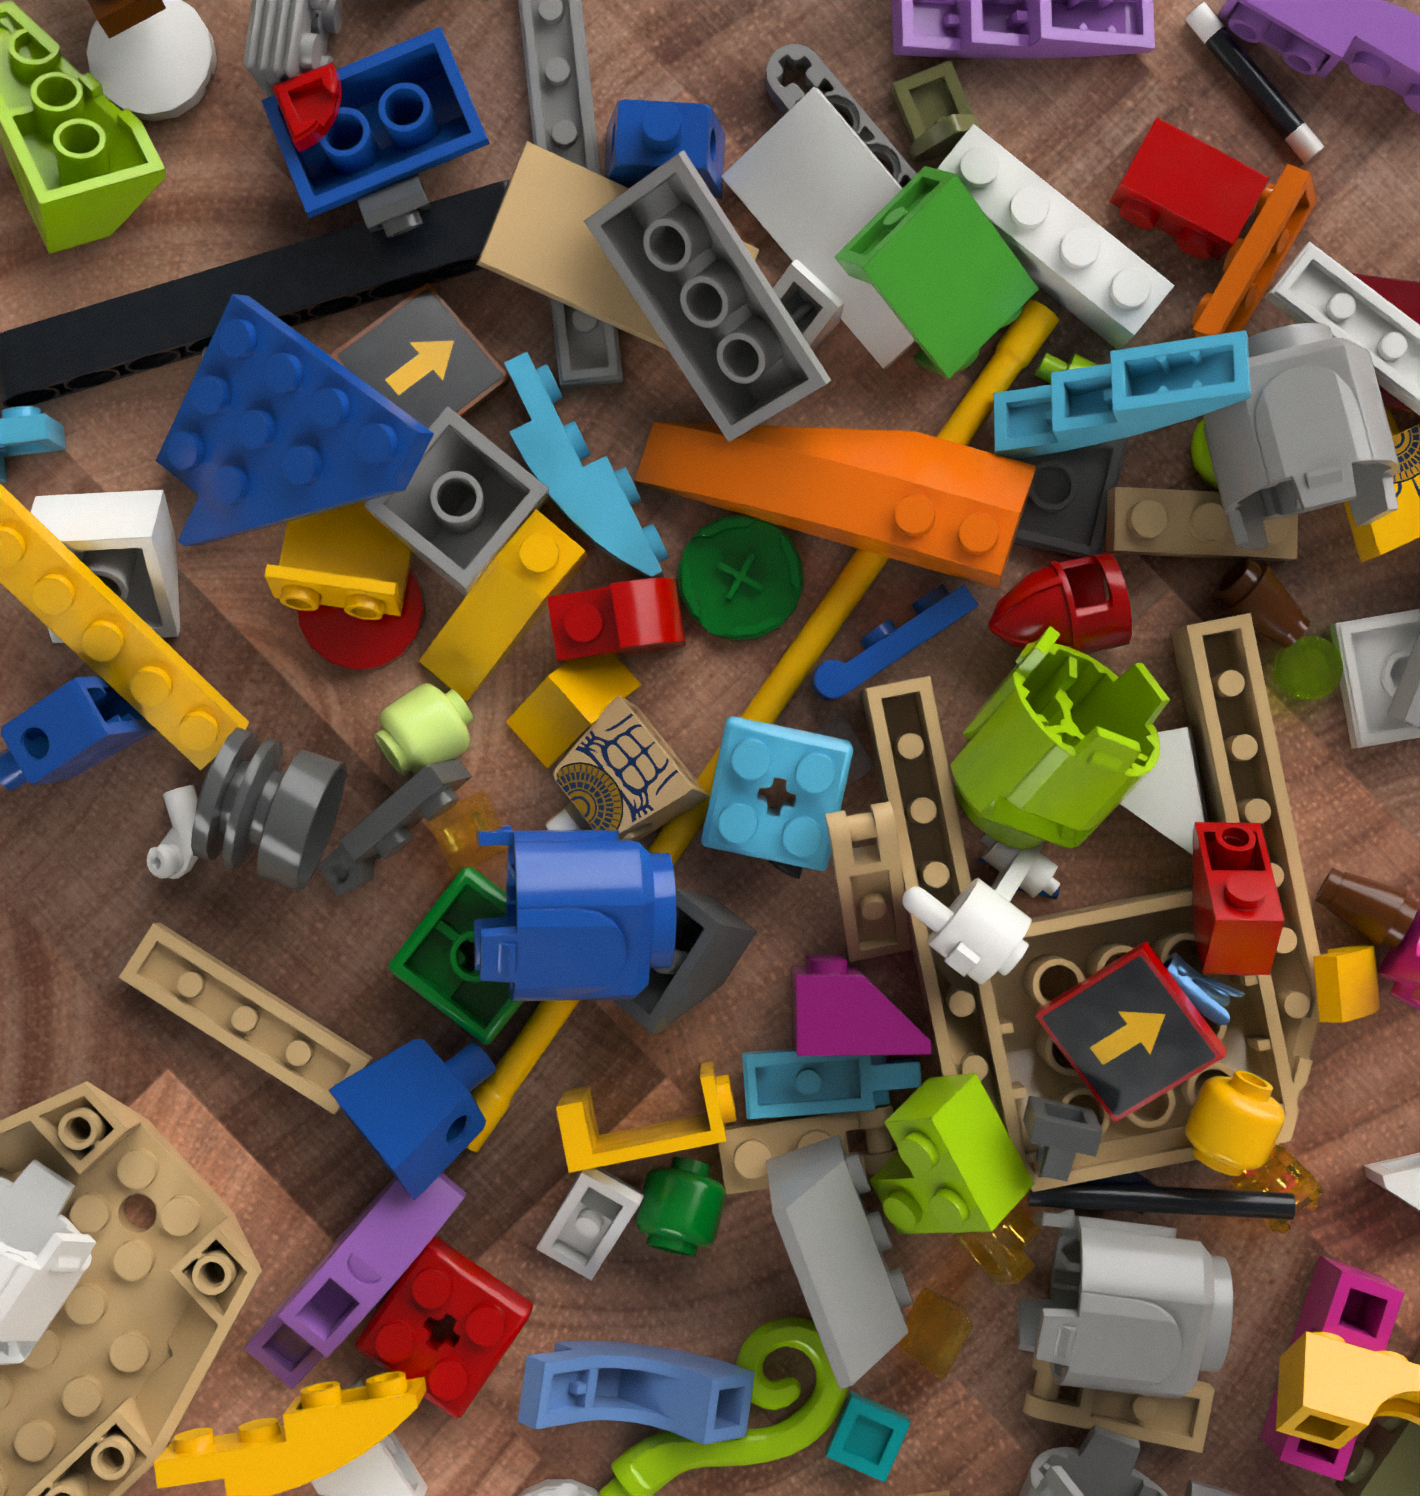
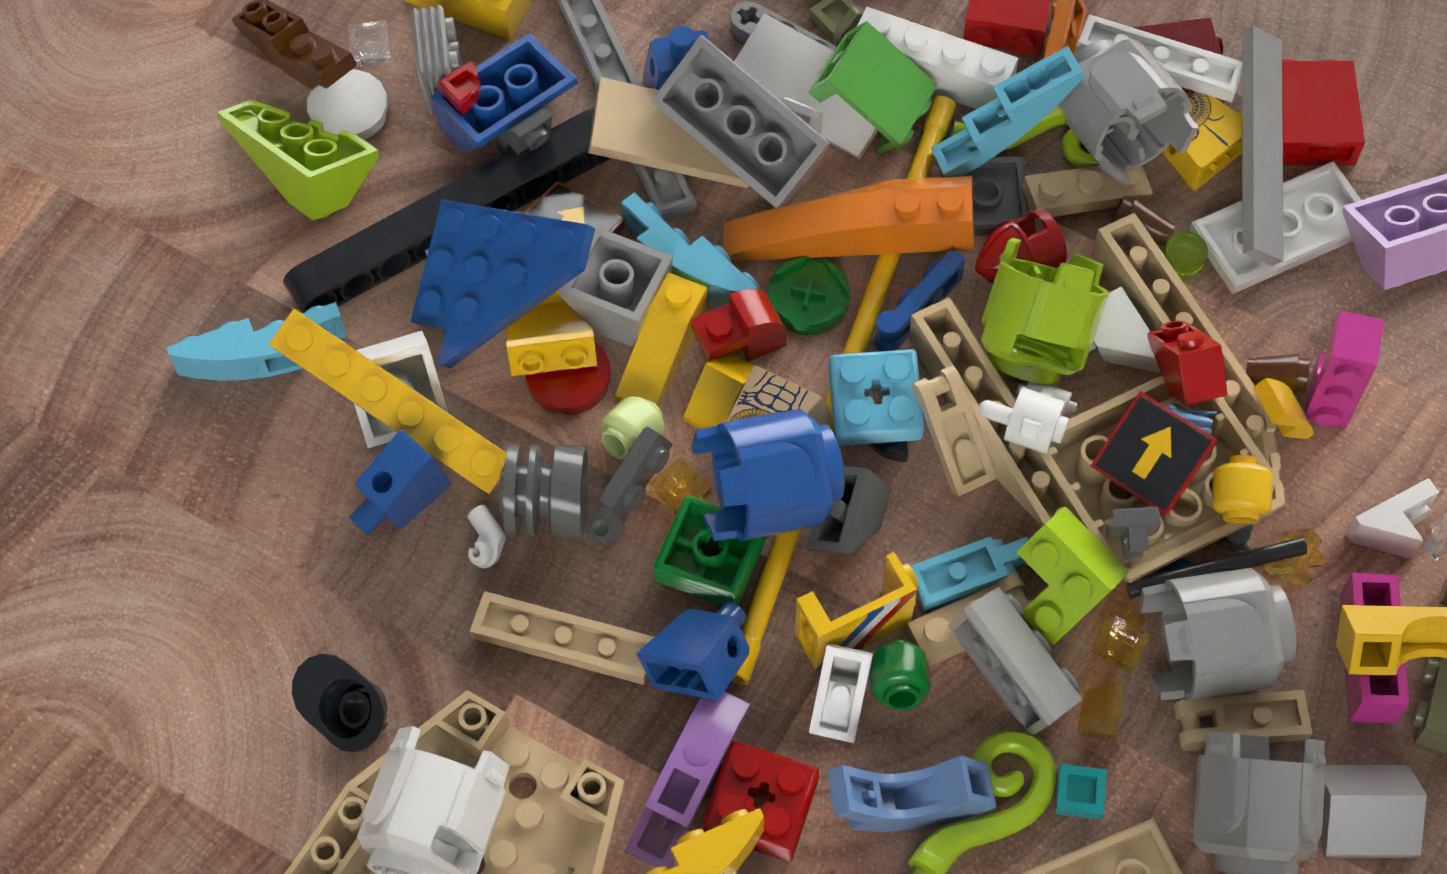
camera: 15 degrees left, 25 degrees down
magenta slope [791,954,931,1056] -> none

